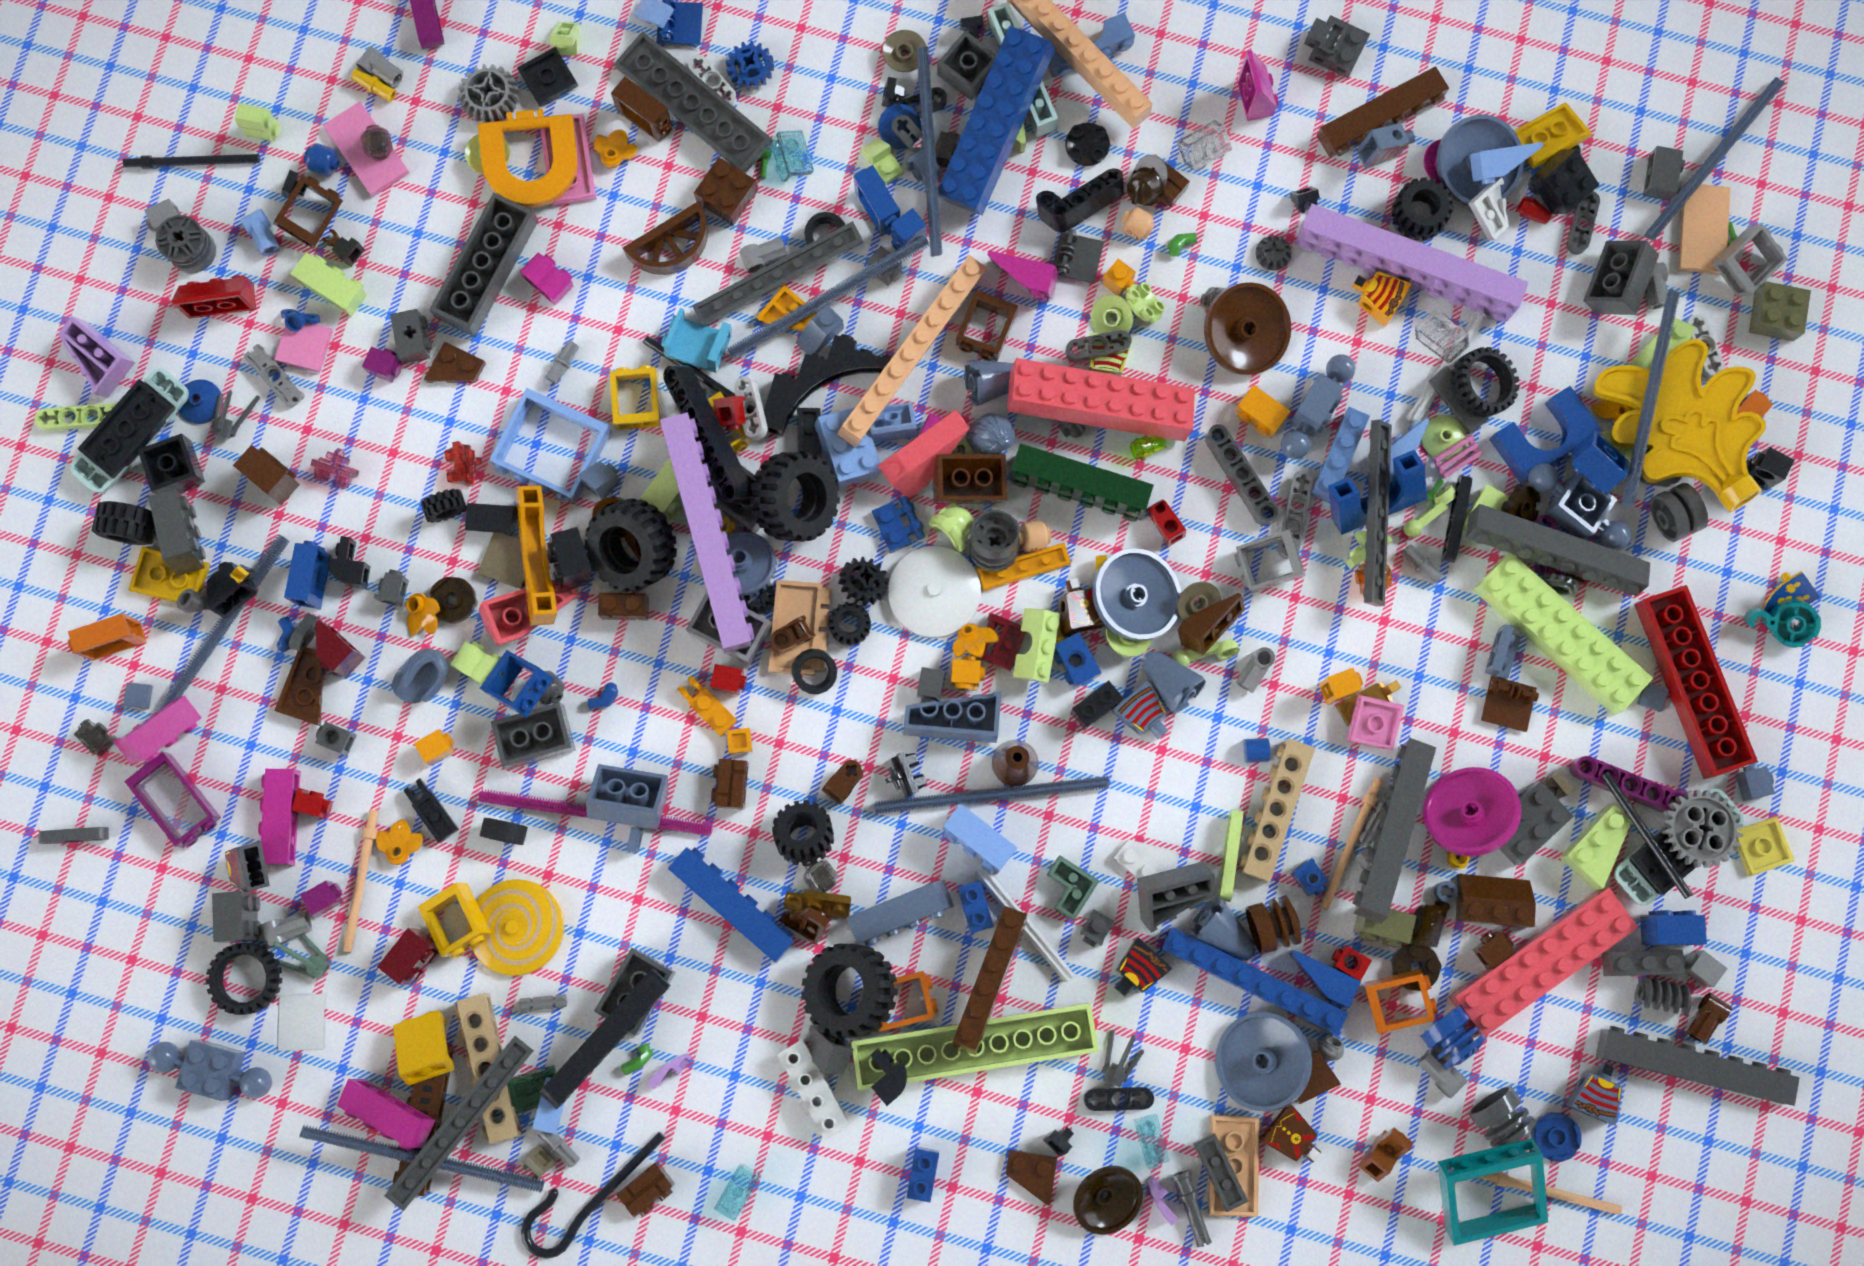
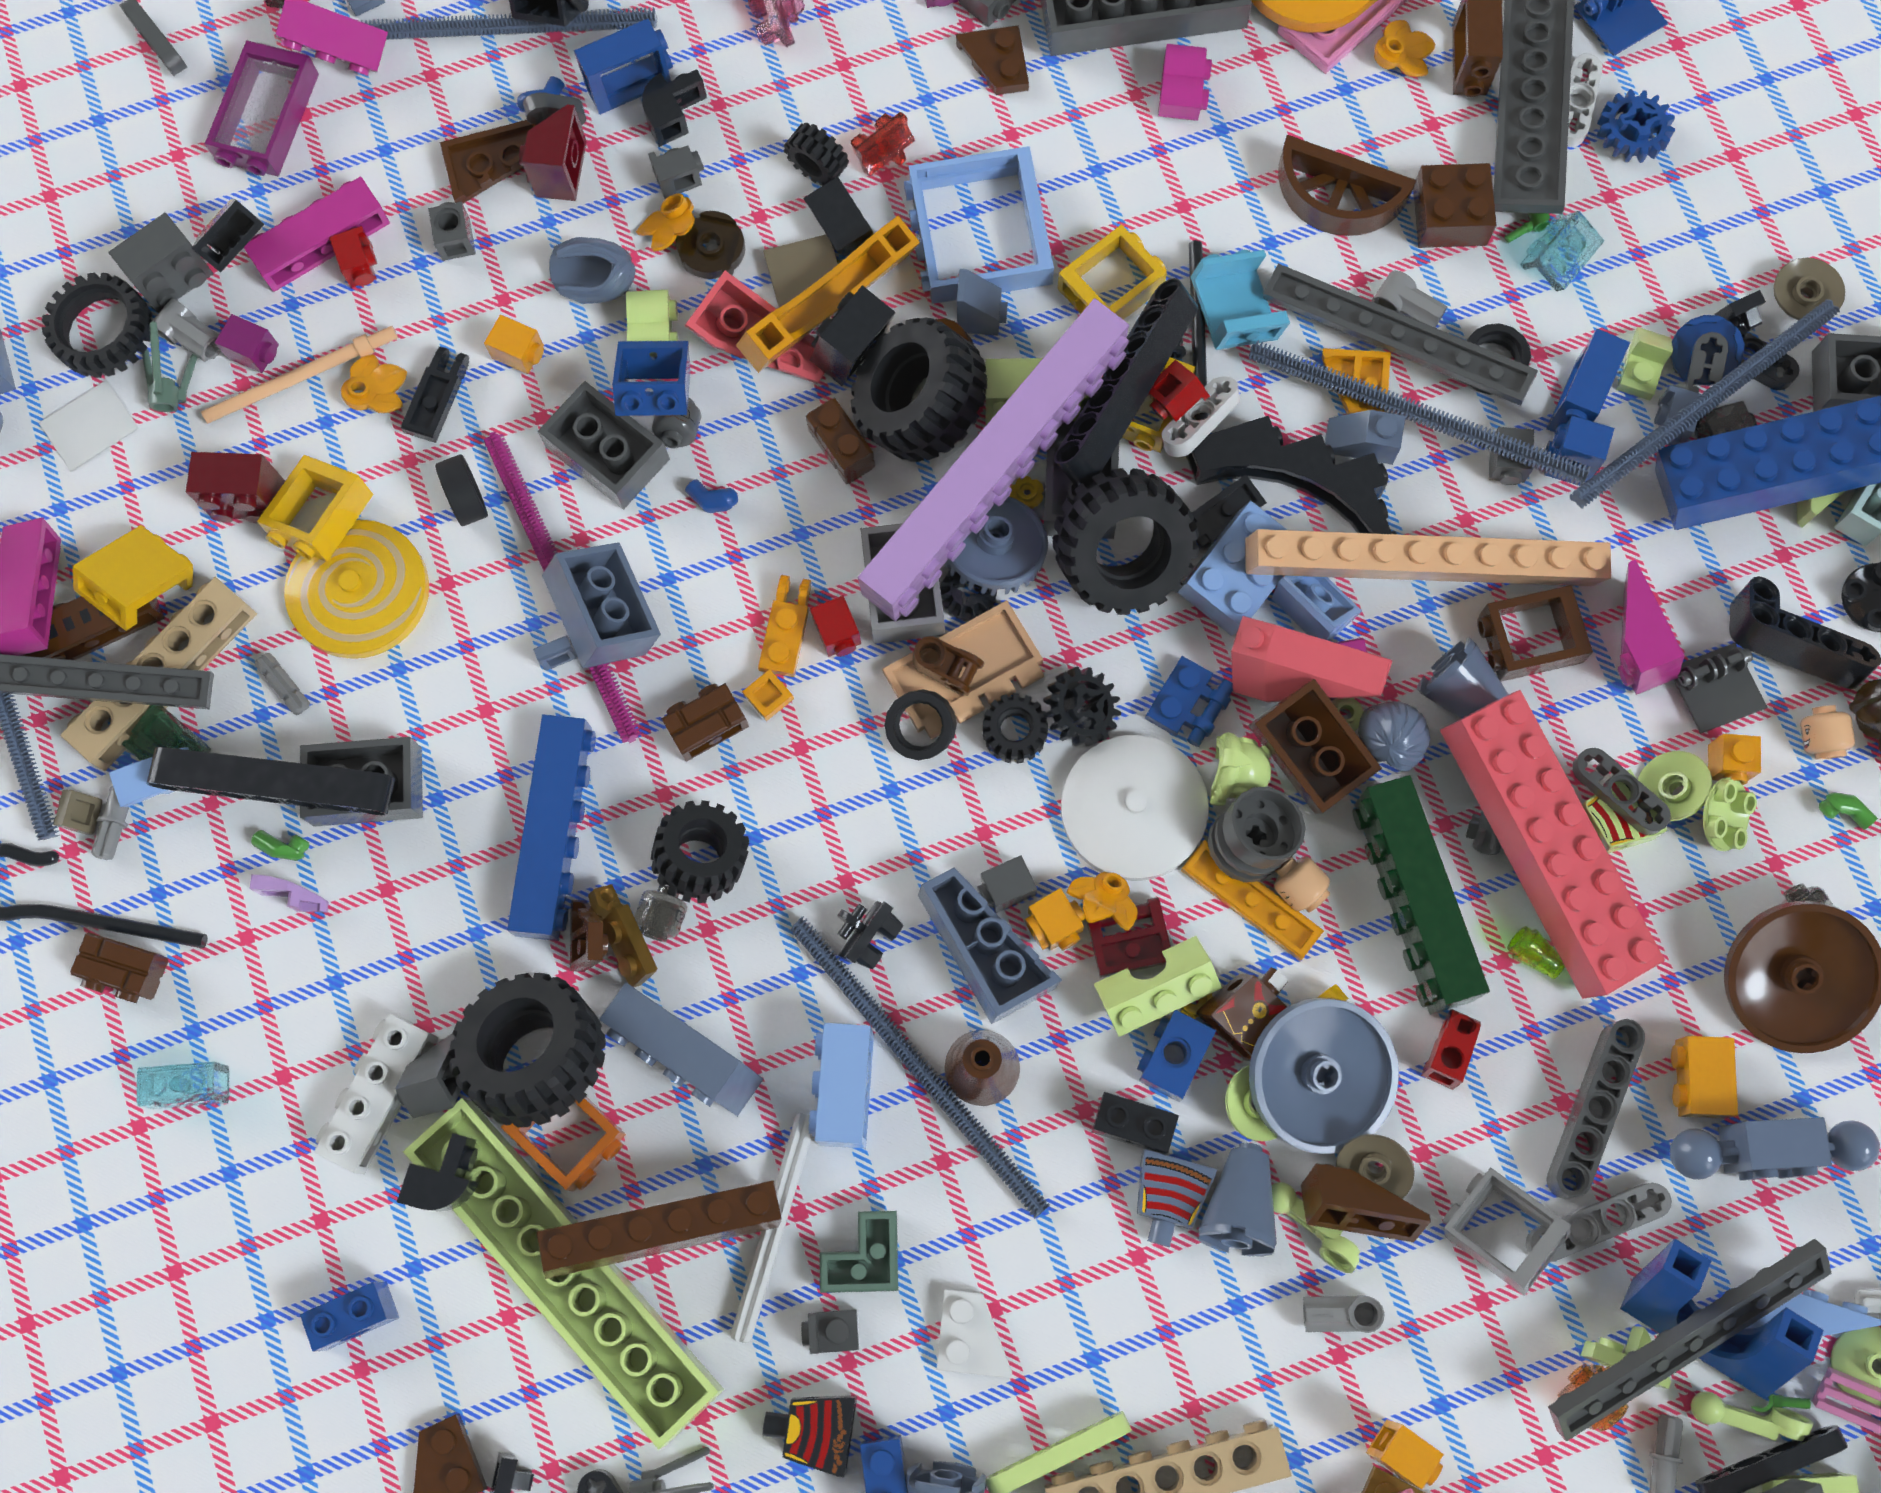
camera: 60 degrees right, 5 degrees down
light grey axle [545,341,579,385] -> none
reddish brown piece [822,760,864,805] -> none
blue brick [957,880,994,934] -> none
dark grey wedge [1137,861,1216,933] -> none
blue brick [1243,738,1270,763] -> none
medium blue arch [1311,407,1370,504] -> none

